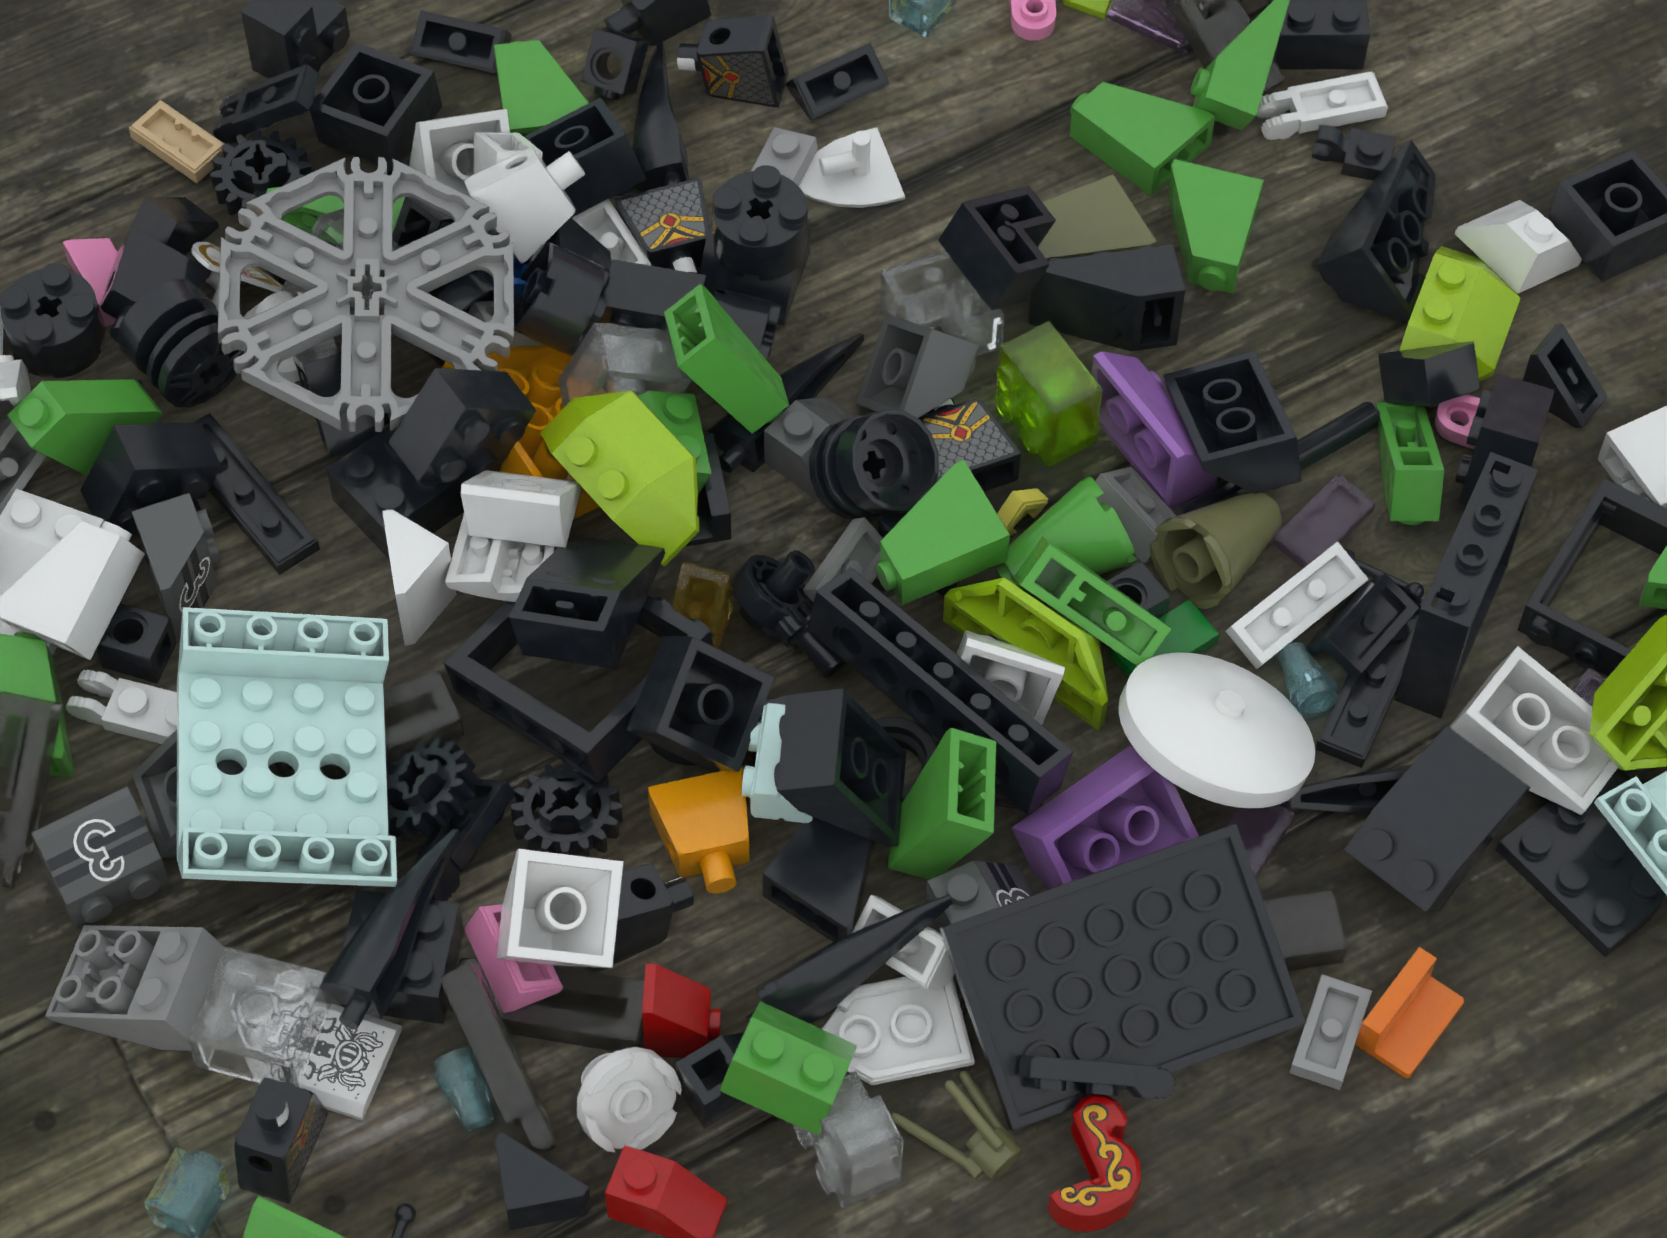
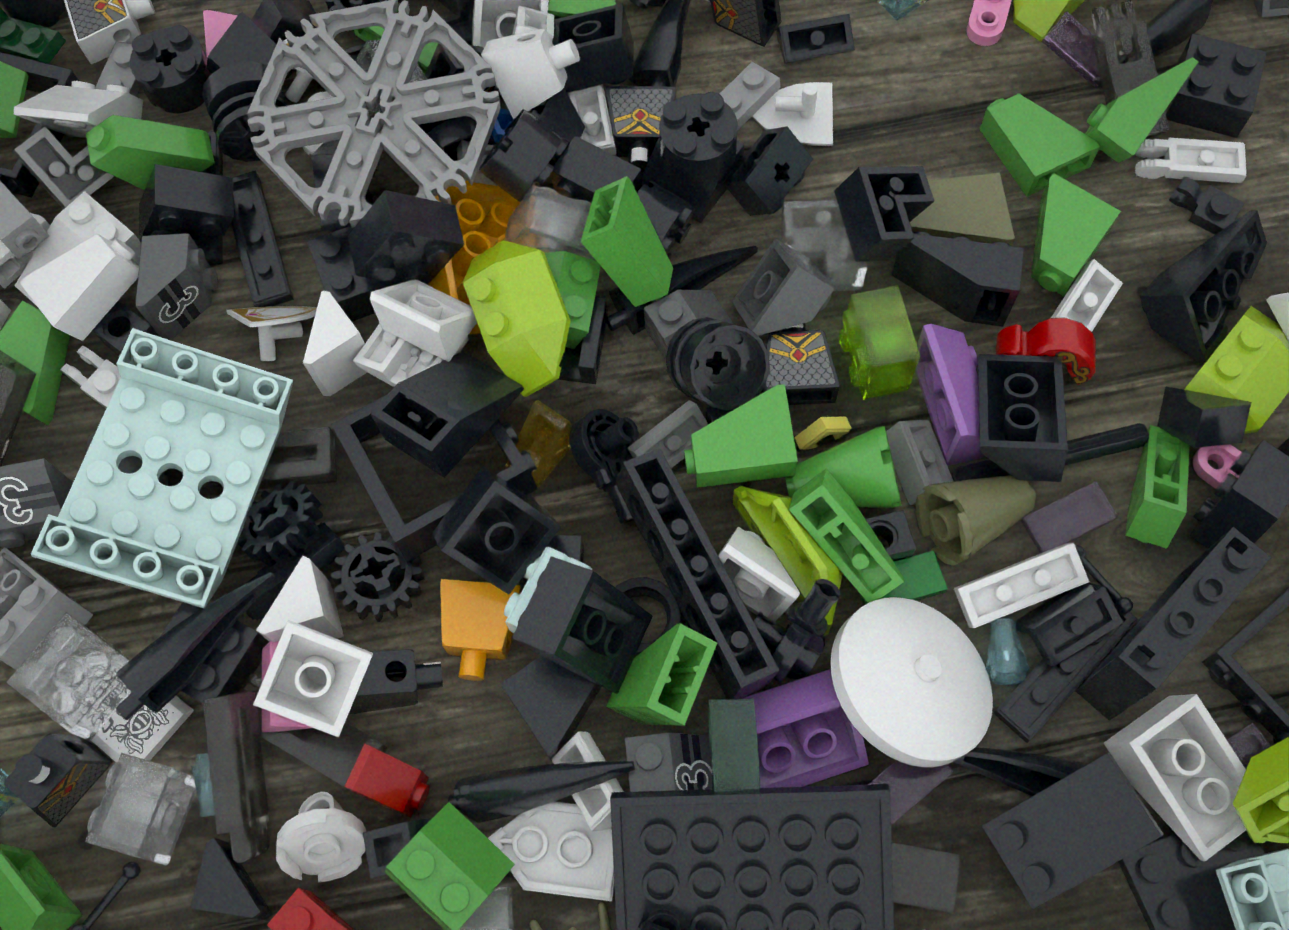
camera: 25 degrees right, 10 degrees up
none -> clear brick [85,753,201,865]
none -> white shield [227,306,317,361]
none -> white slope [256,556,344,642]
none -> clear green slope [708,698,760,793]
none -> black brick [723,126,813,216]
none -> black pin [753,579,840,683]
none -> red animal [996,317,1096,385]
none -> white brick [1051,259,1123,332]

